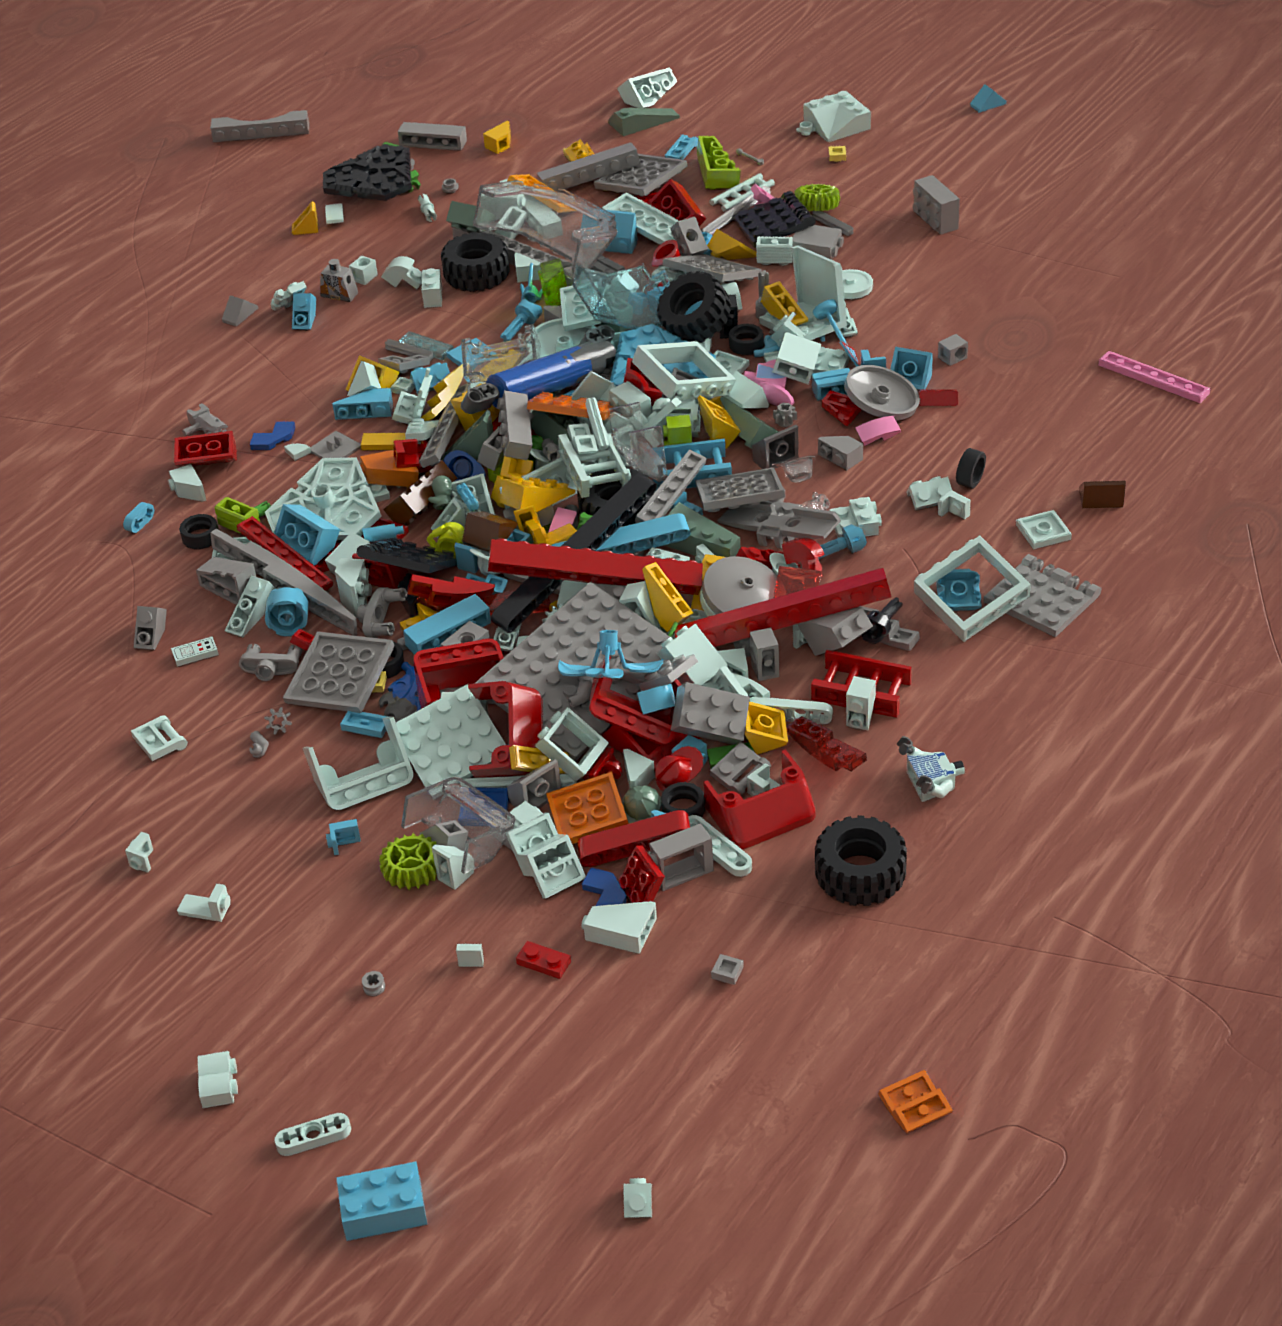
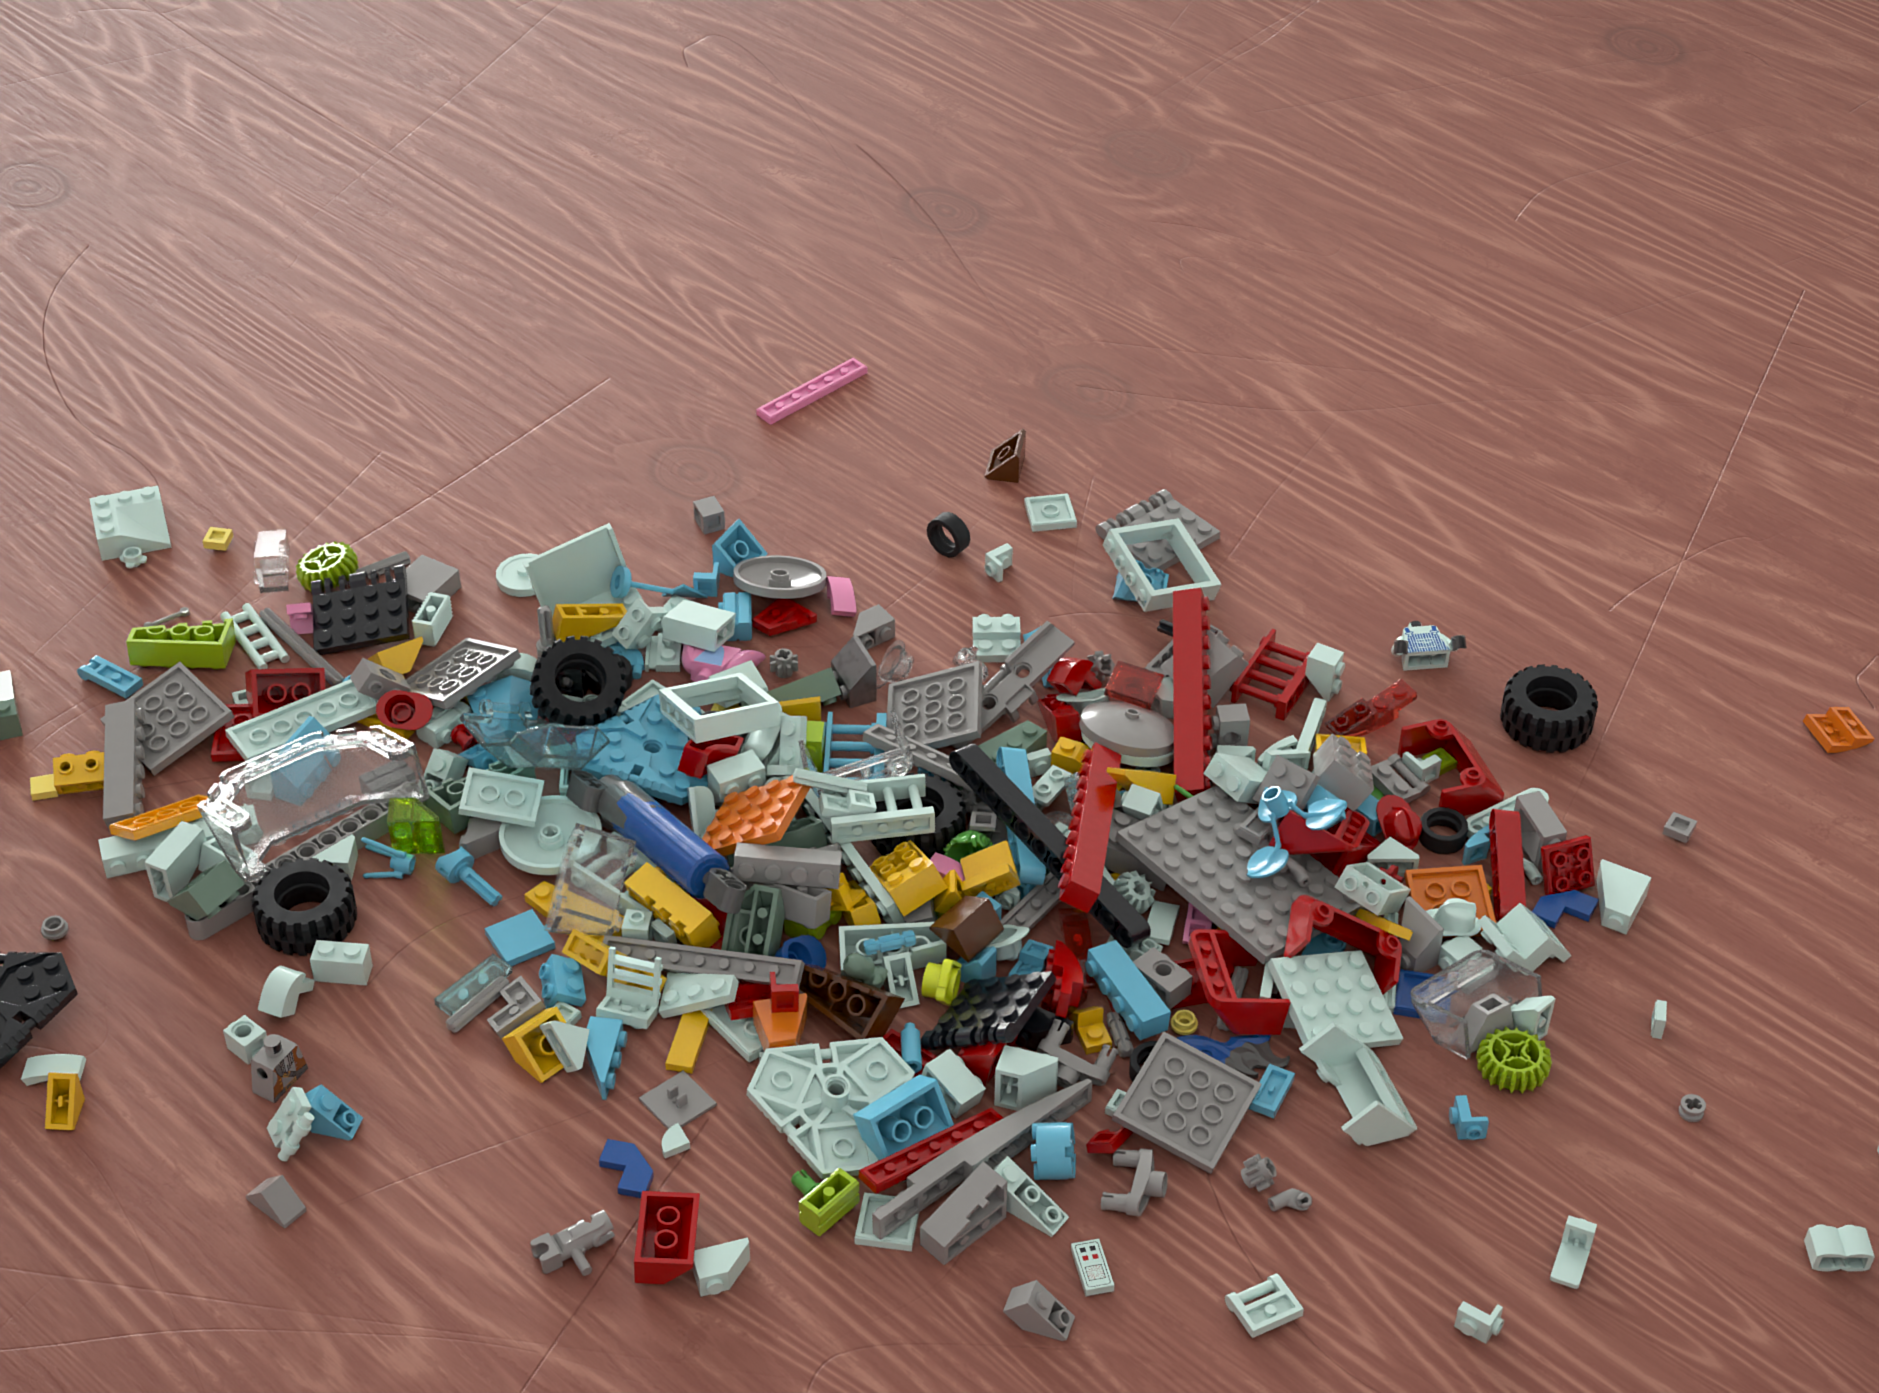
camera: 85 degrees left, 0 degrees up
medium azure beam [123,502,154,533] -> none
black tyre [179,514,219,549] -> none
light aqua pin [418,194,437,222] -> none
red plate [516,941,571,979] -> none
sand green piece [622,785,661,823] -> none
light aqua bracket [906,476,952,510] -> none
light grey brick [913,175,960,235] -> none
red slope [919,389,958,406] -> none
medium azure slope [970,84,1007,113] -> none
none -> clear wedge [253,529,290,593]
none -> light grey gear [1087,651,1115,681]
none -> light aqua piece [1426,898,1481,936]

